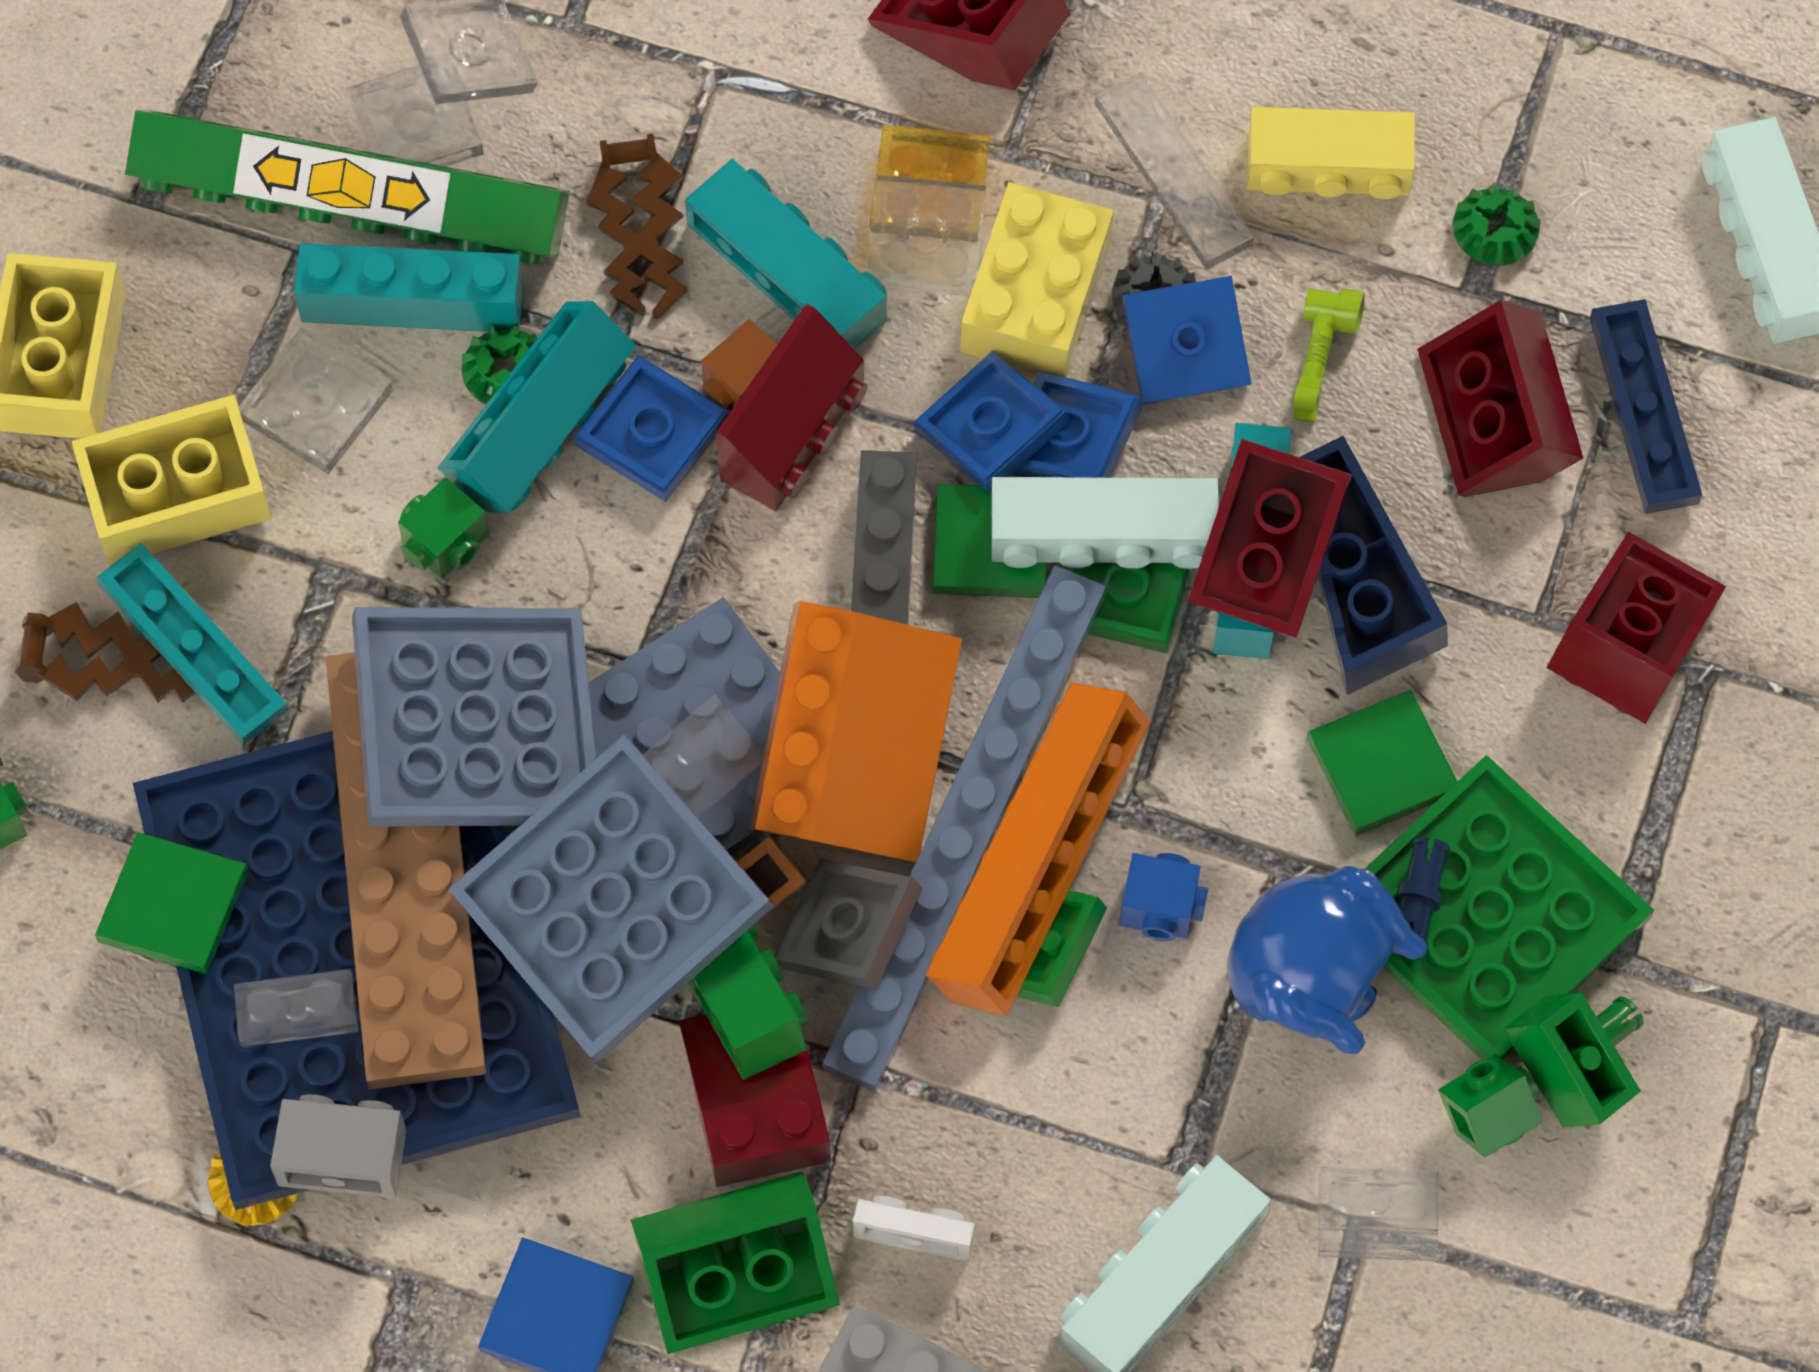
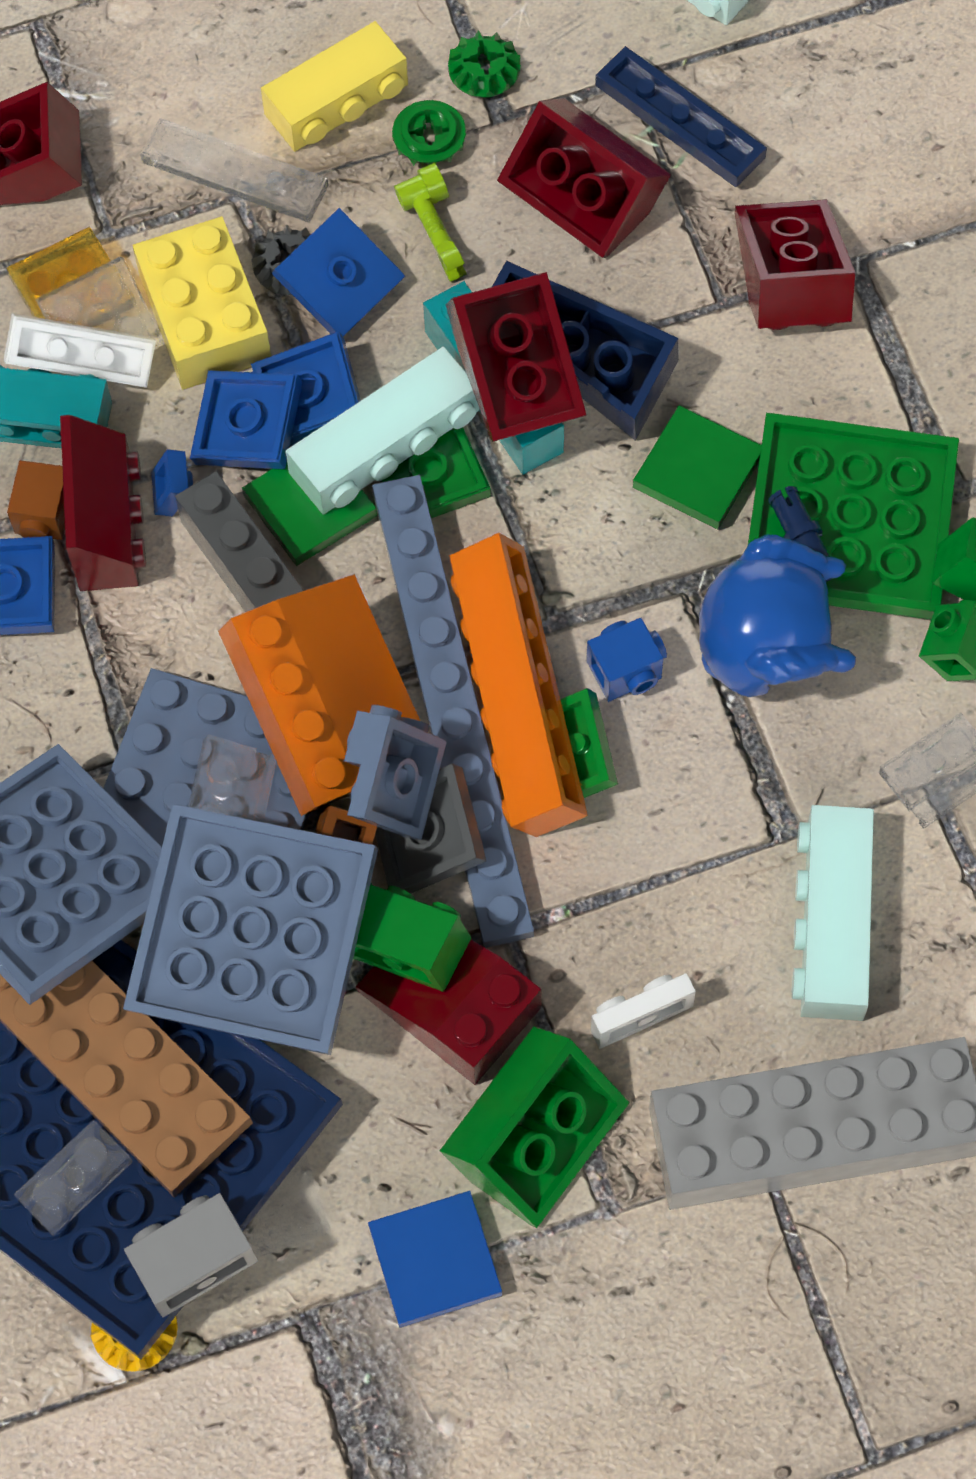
camera: 35 degrees left, 0 degrees up
none -> white tile [4,313,156,388]
none -> blue plate [151,449,193,517]
none -> sand blue plate [344,705,447,840]
none -> green gear [392,100,466,166]

